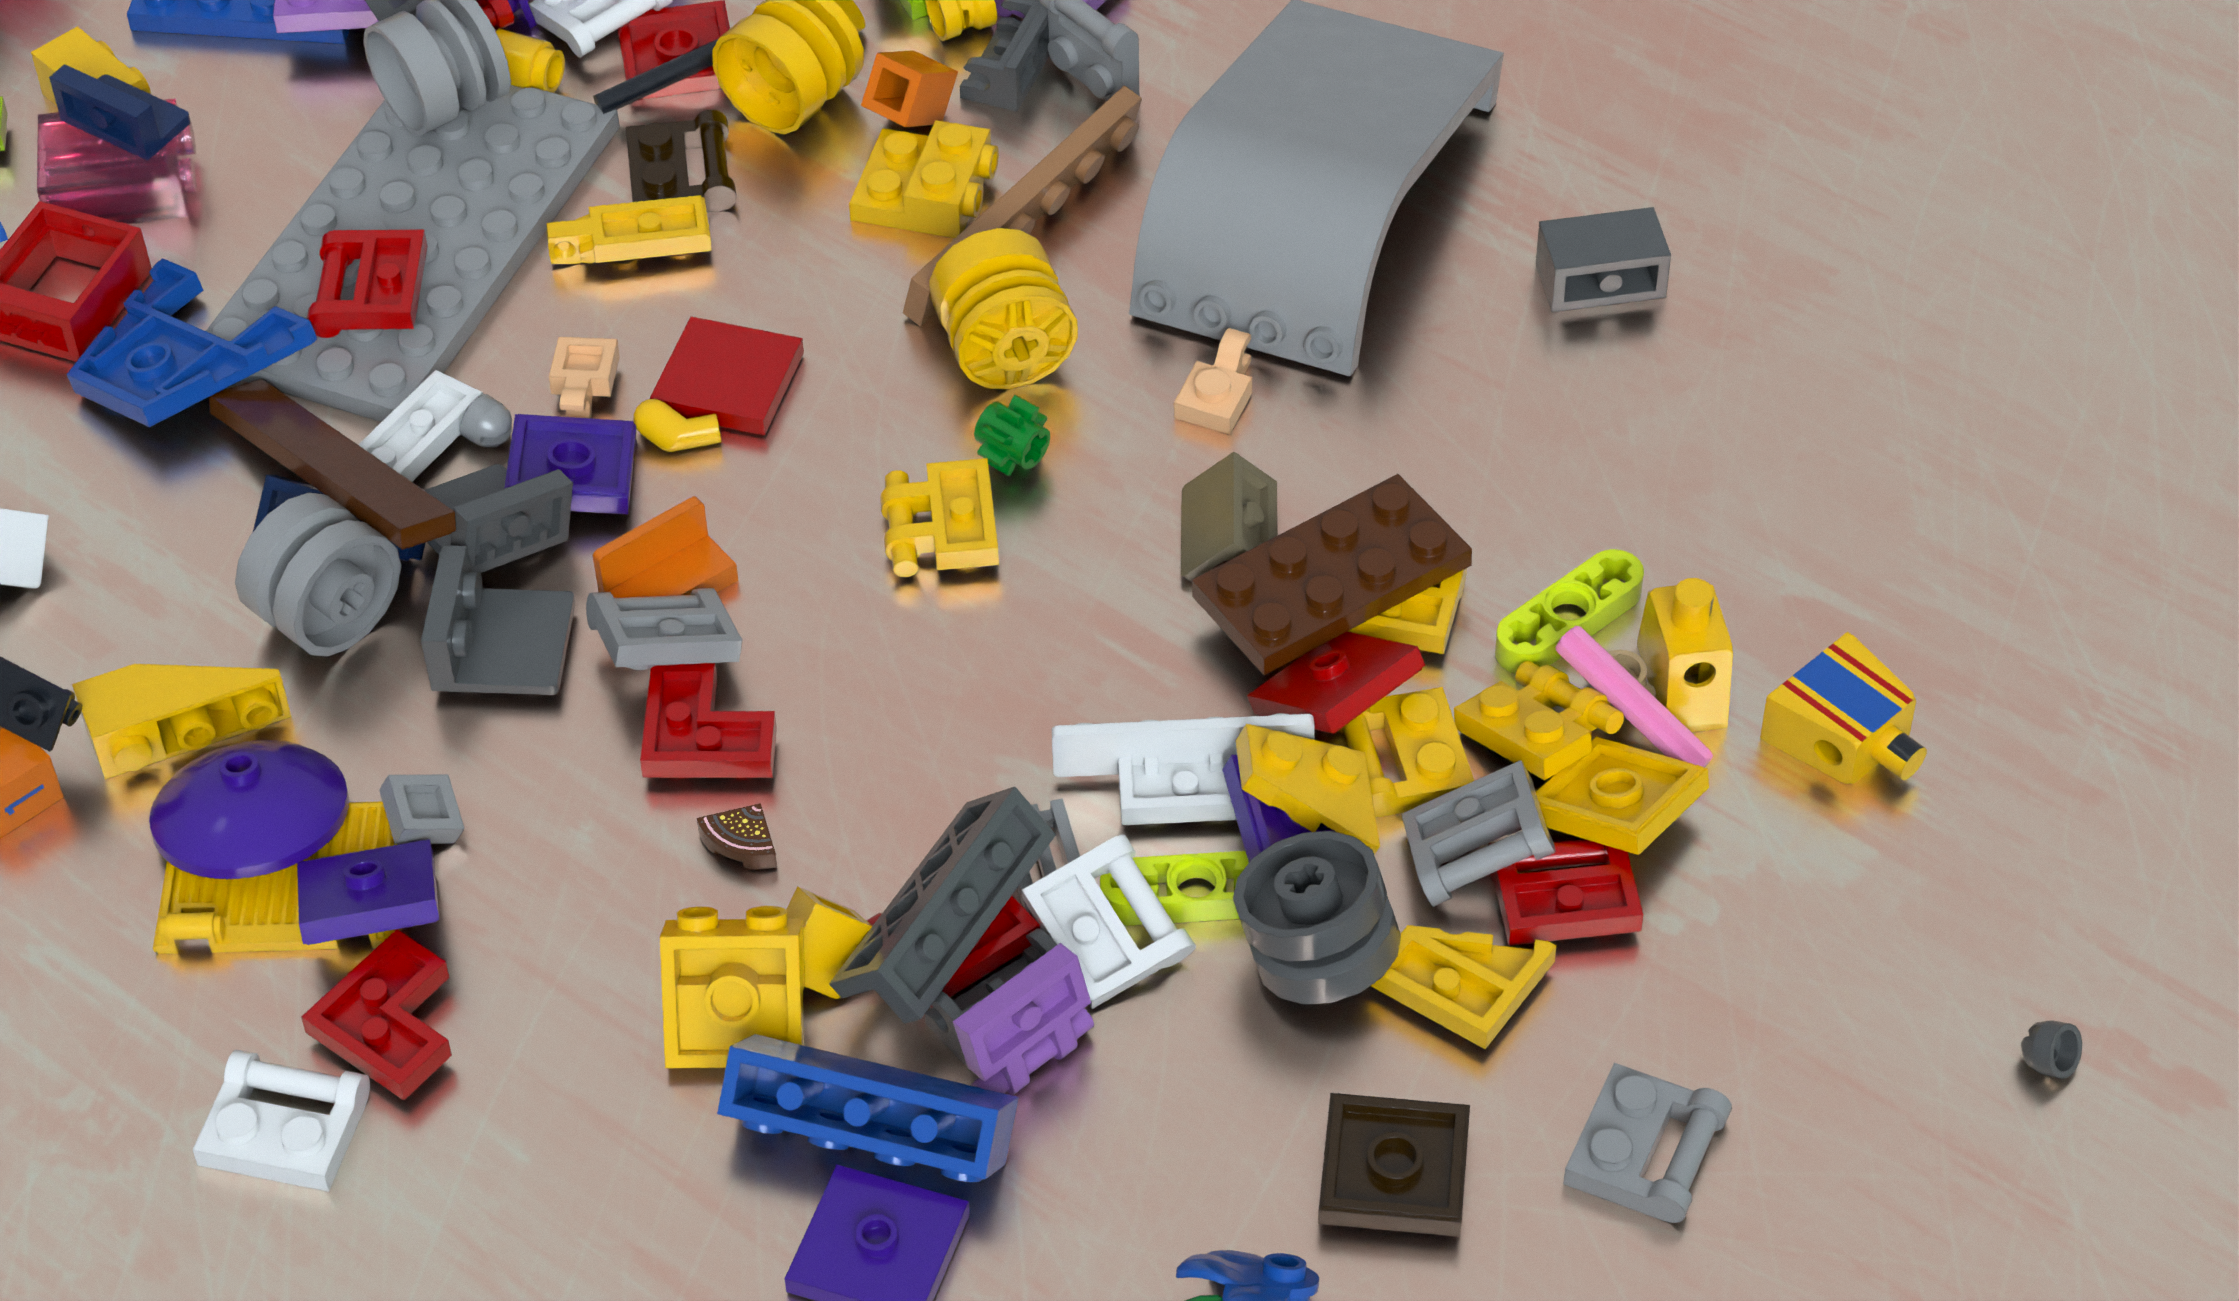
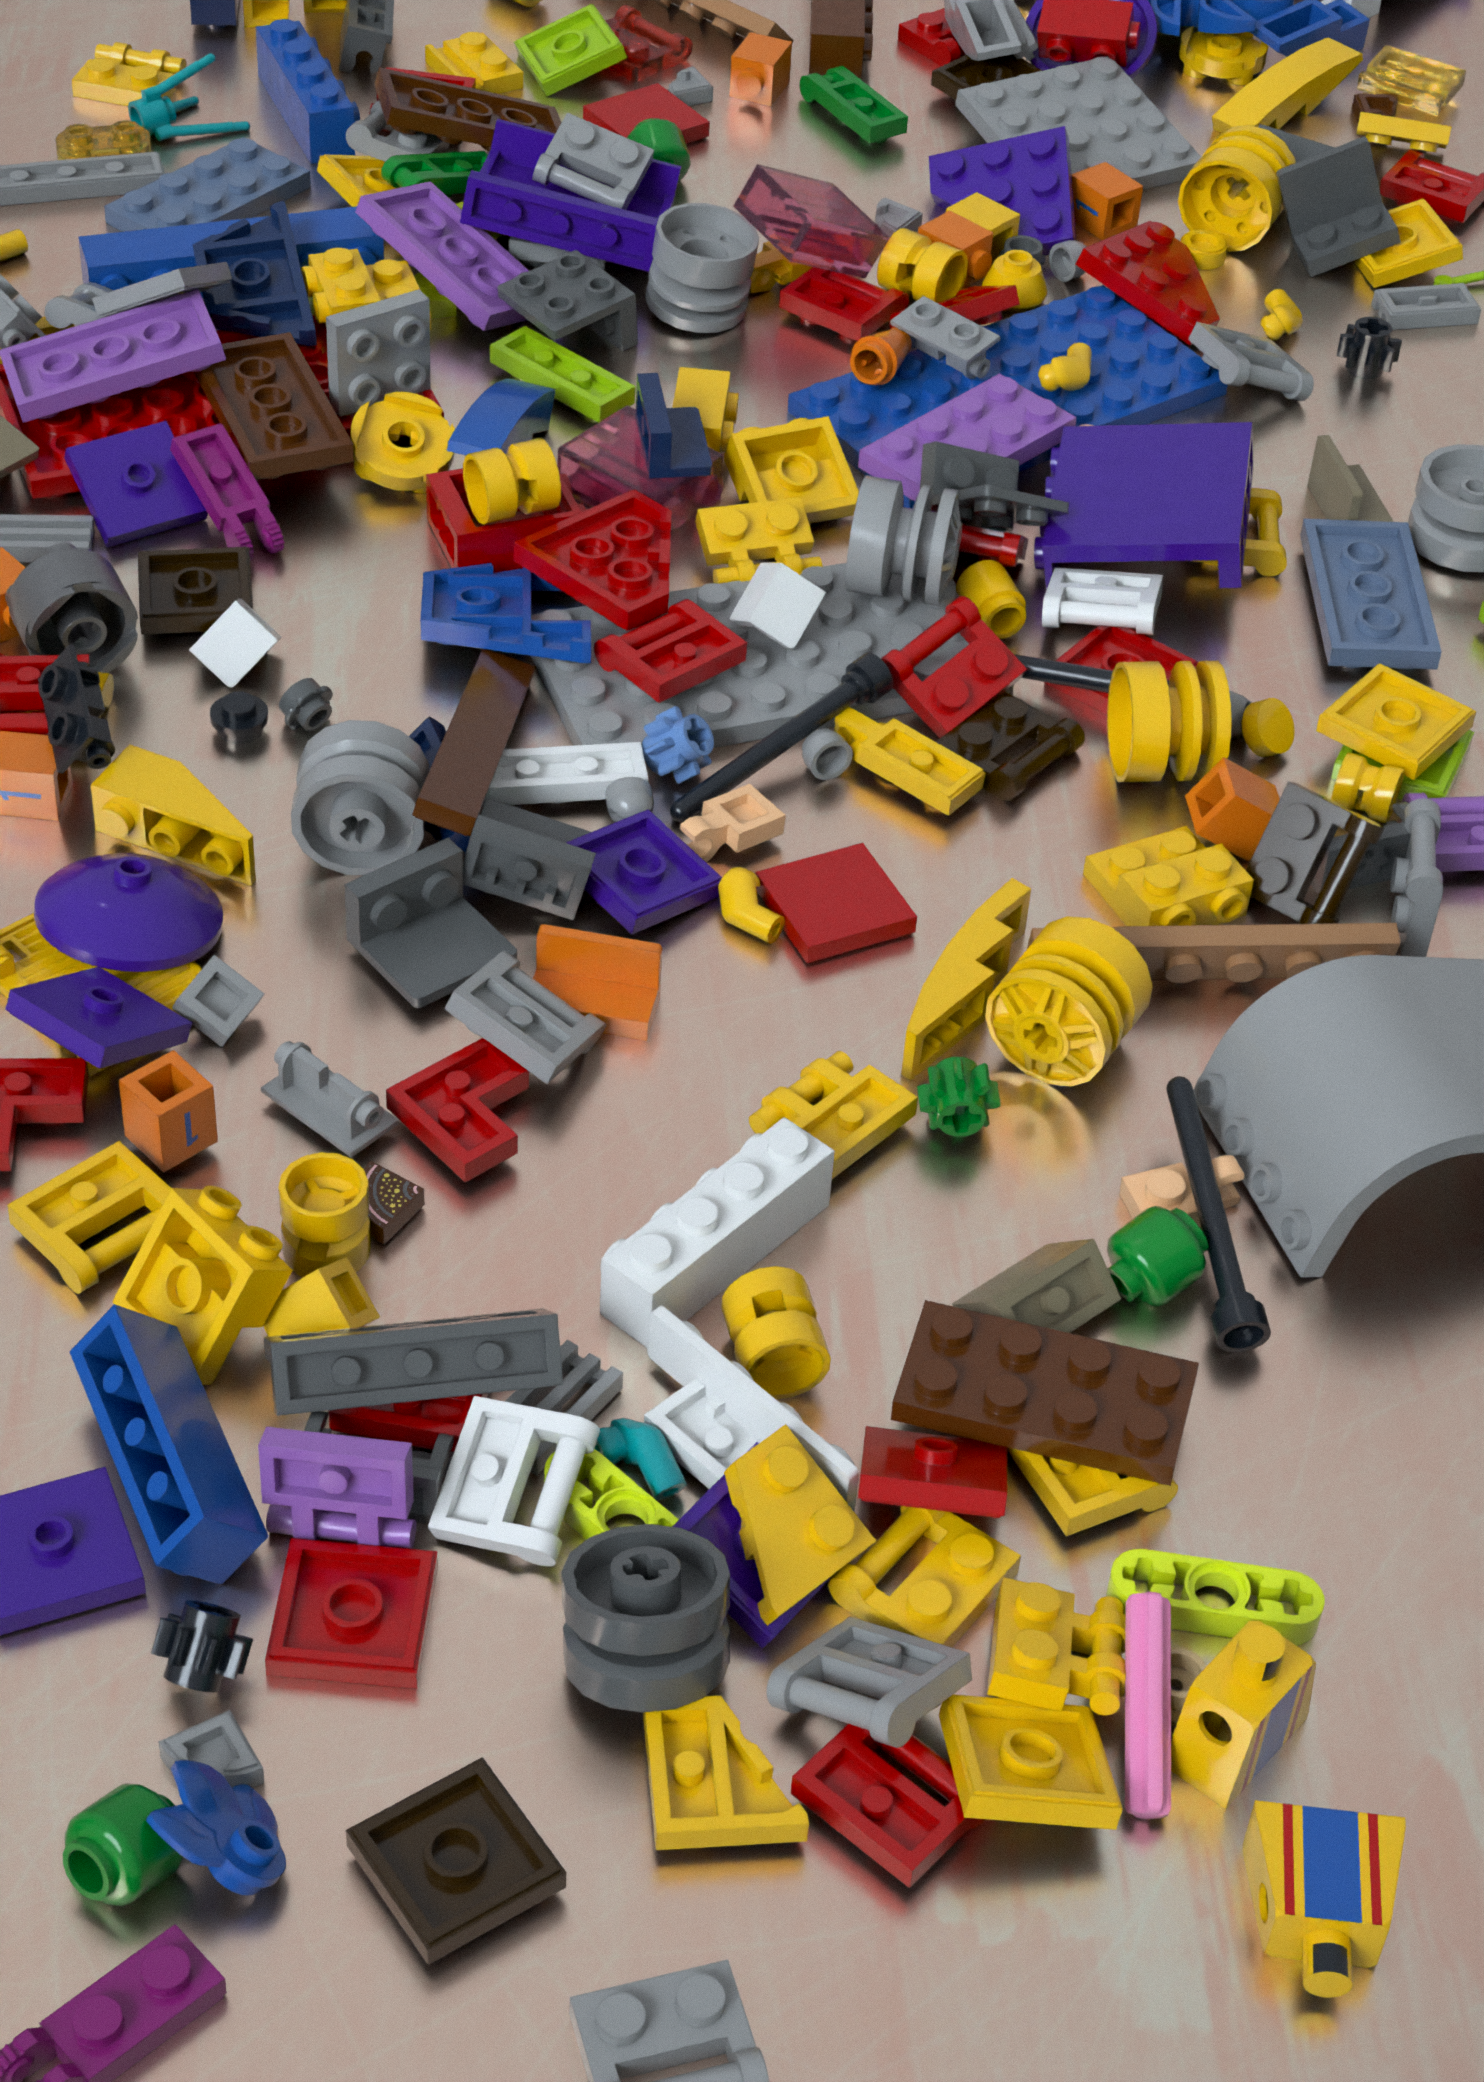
camera: 45 degrees right, 5 degrees down
none -> yellow plate [7,1141,171,1294]
none -> orange brick [119,1050,218,1172]
none -> black gear [151,1600,253,1693]
none -> light grey tile [159,1710,264,1787]
none -> black plate [210,692,268,744]
none -> light grey hinge [261,1041,399,1157]
none -> red tile [265,1538,438,1689]
none -> yellow wheel [278,1152,371,1277]
none -> dark grey plate [279,678,333,731]
none -> yellow wheel [463,438,561,525]
none -> red plate [513,489,672,631]
none -> teal arm [594,1418,687,1500]
none -> white brick [600,1117,835,1348]
none -> medium blue gear [642,706,714,784]
none -> black piece [670,652,894,823]
none -> yellow plate [695,497,823,584]
none -> yellow wheel [721,1266,831,1400]
none -> yellow plate [724,416,859,524]
none -> white panel [730,562,826,648]
none -> light grey hinge [802,728,853,780]
none -> red plate [881,596,1027,739]
none -> yellow slope [901,878,1031,1080]
none -> green head [1107,1206,1208,1307]
none -> black piece [1166,1076,1271,1352]
none -> plate [1246,781,1385,924]

